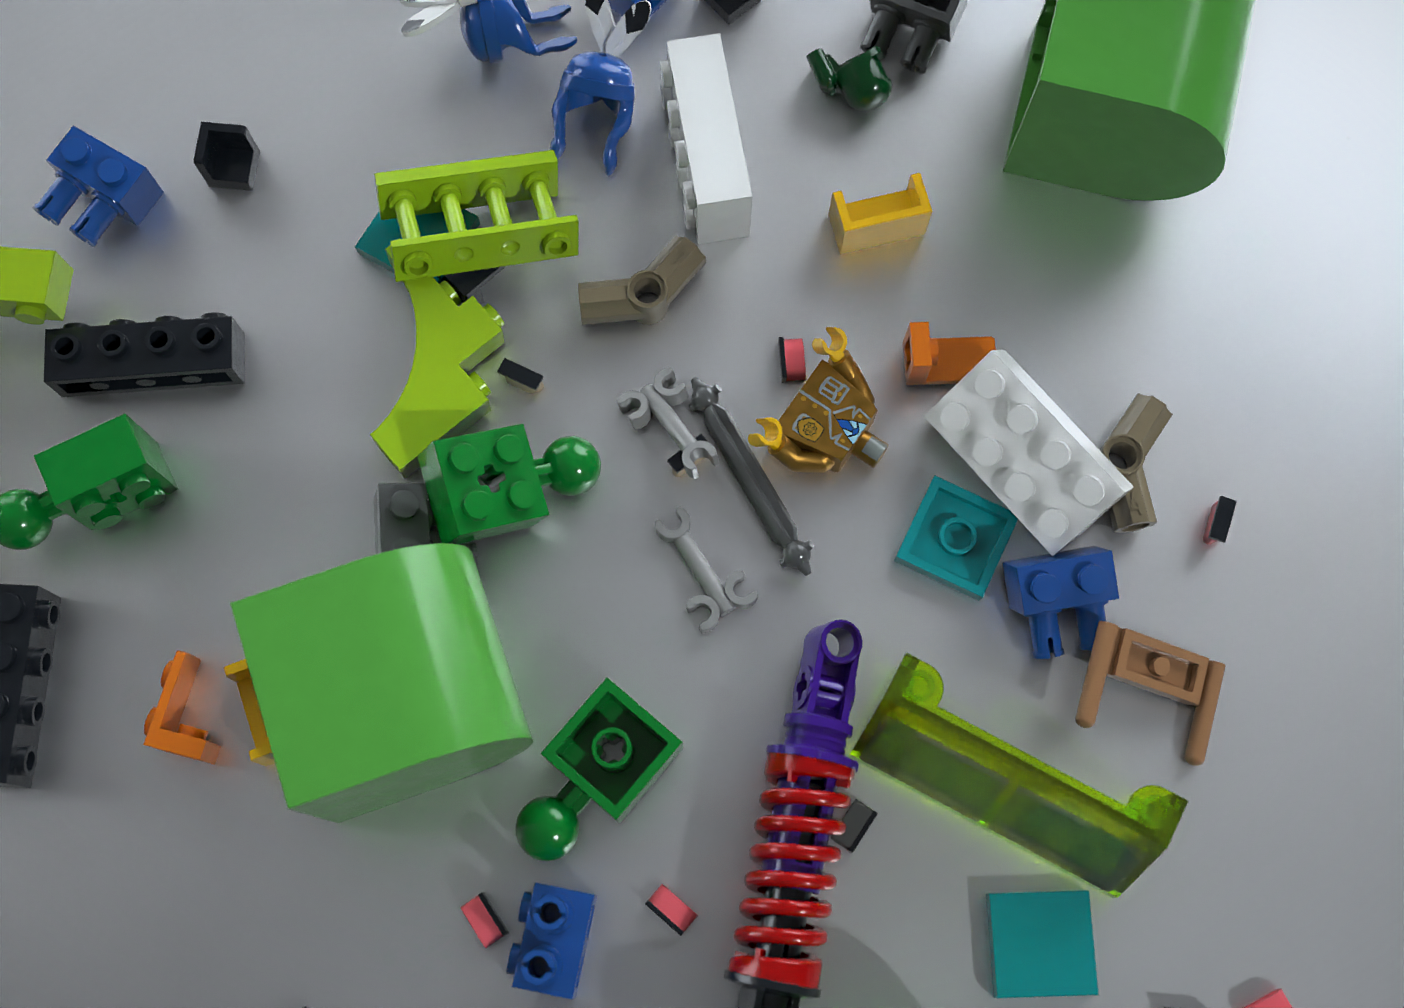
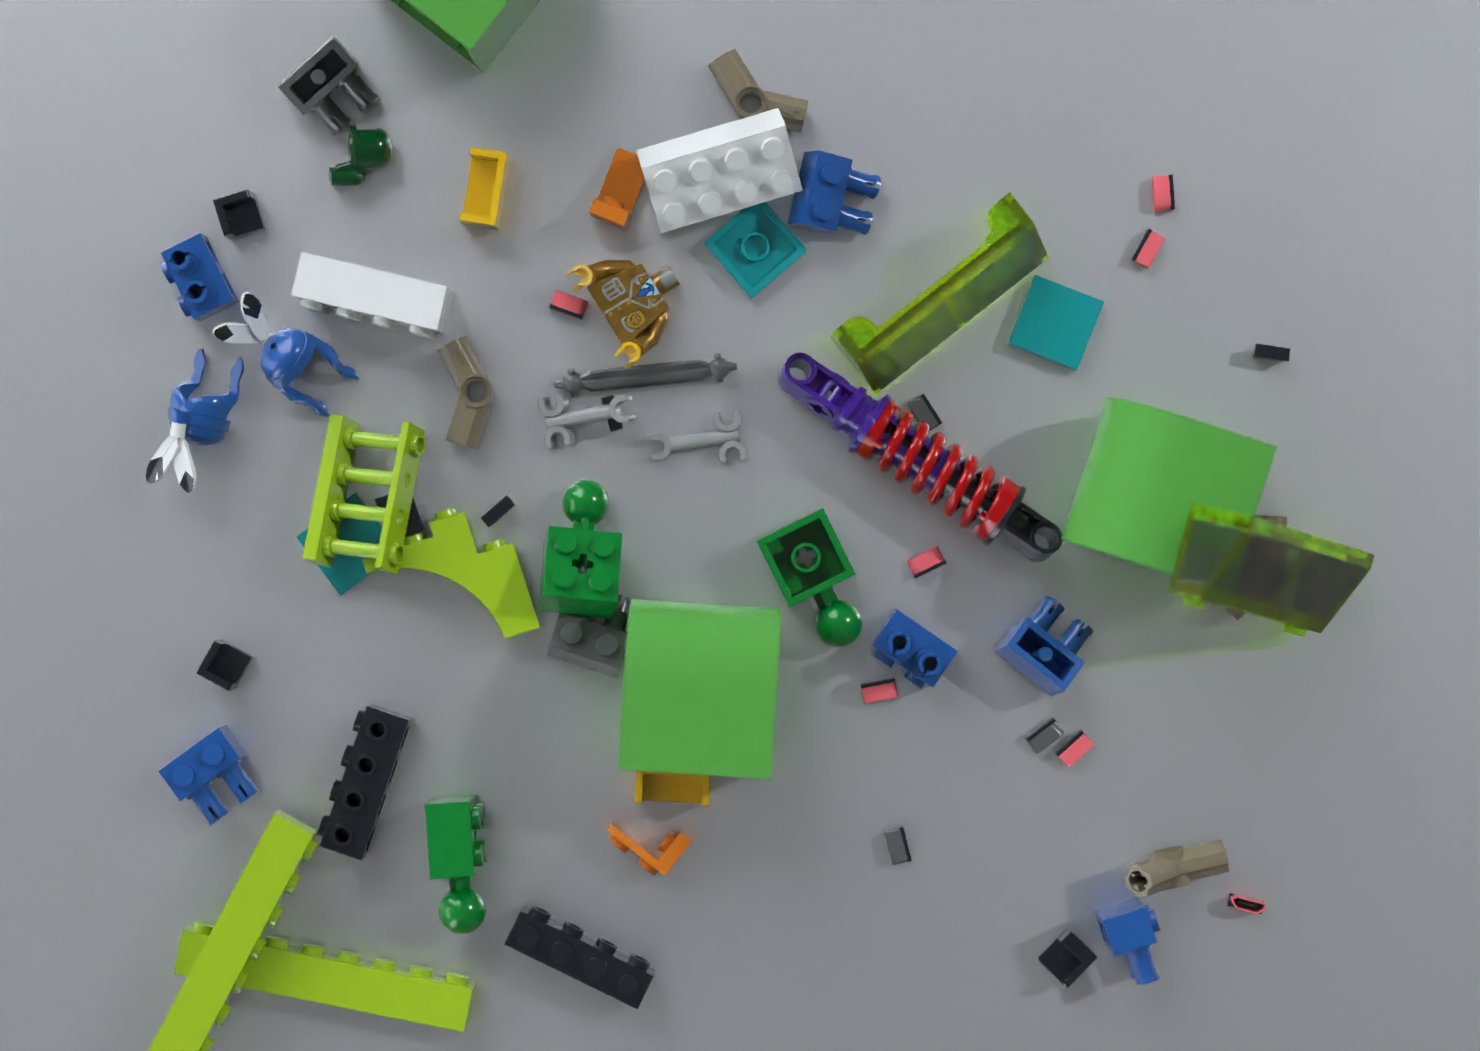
camera: 70 degrees left, 15 degrees up
medium nougat plate [1075,621,1226,766] -> none
black piece [1203,496,1237,545] -> none

